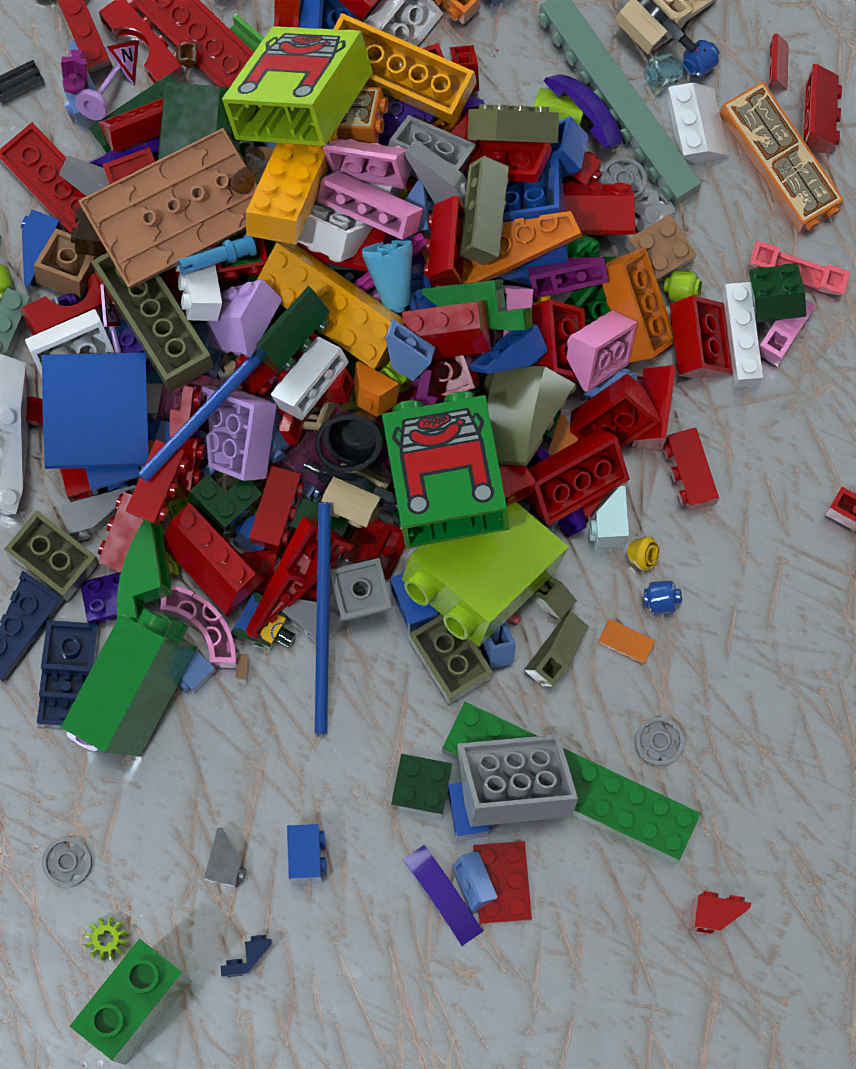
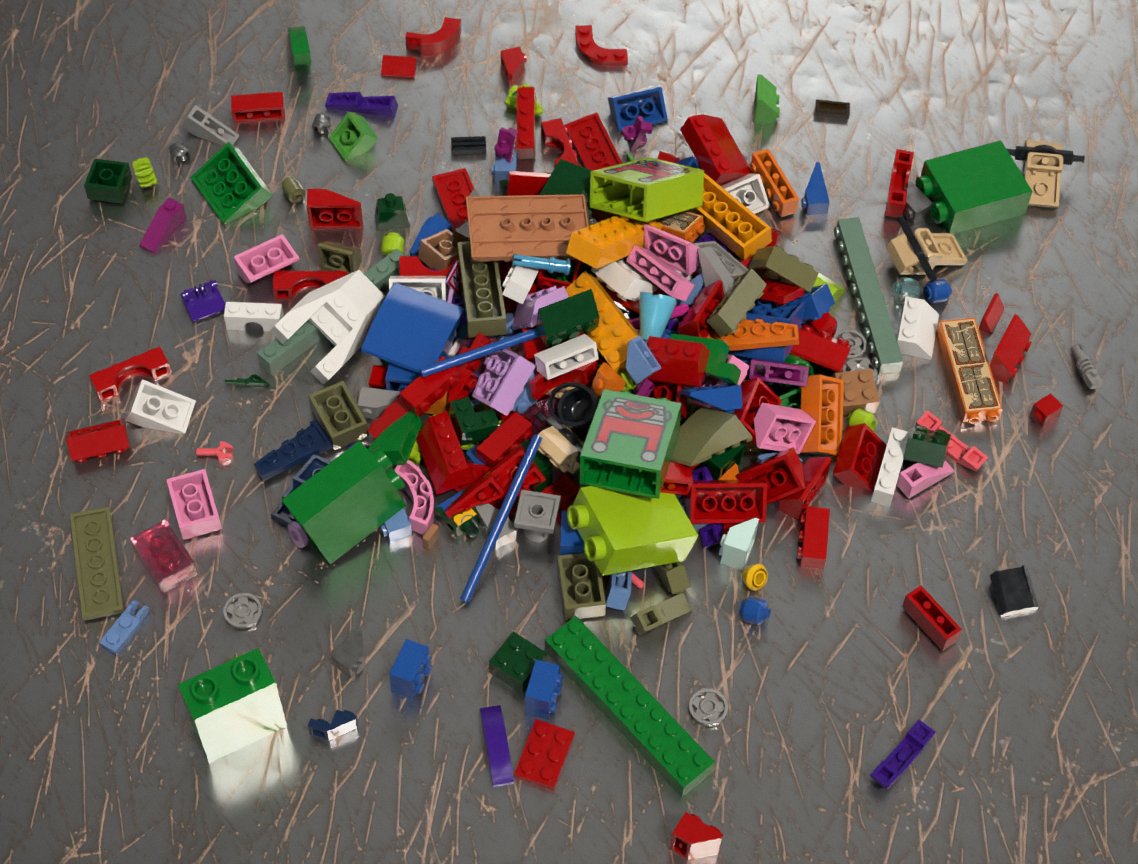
camera: 25 degrees right, 20 degrees down
lavender piece [75,40,139,120] -> none
reddish brown piece [176,42,199,69] -> none
reddish brown piece [230,167,256,194] -> none
medium blue slope [452,852,497,913] -> none
light grey slope [457,735,578,827] -> none
dark purple slope [544,74,623,149] -> none
orange tile [598,619,655,664] -> none

